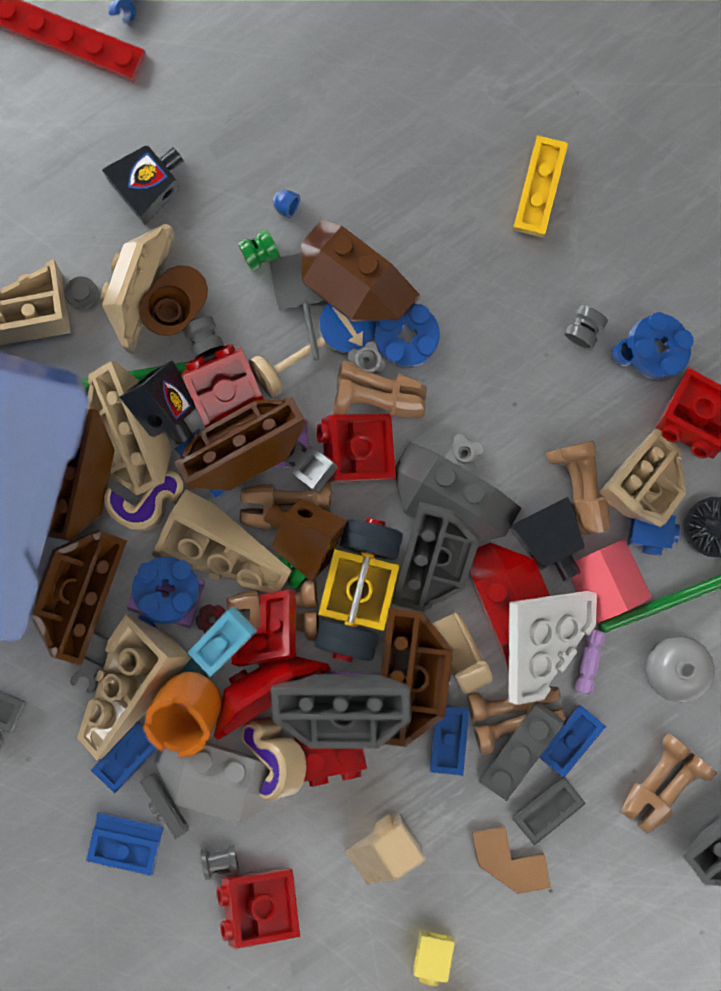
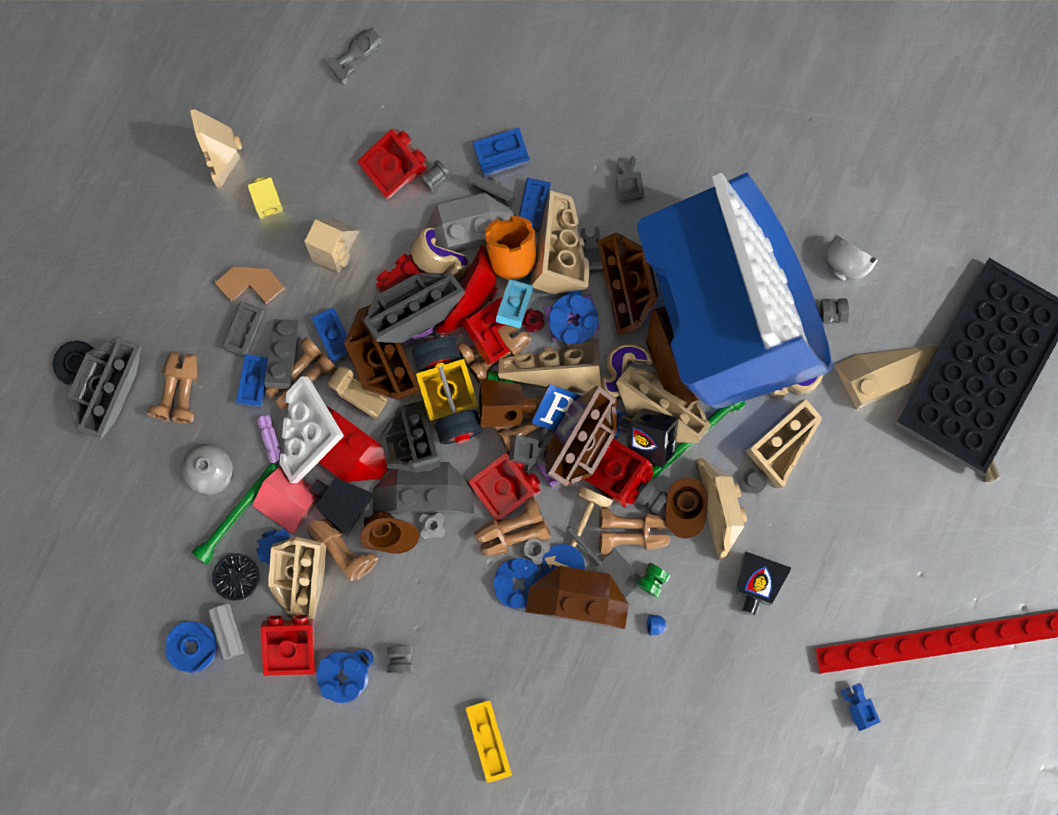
camera: 145 degrees right, 5 degrees down
none -> reddish brown piece [360,511,419,554]
none -> blue piece [525,384,581,471]
none -> medium nougat piece [599,507,670,555]

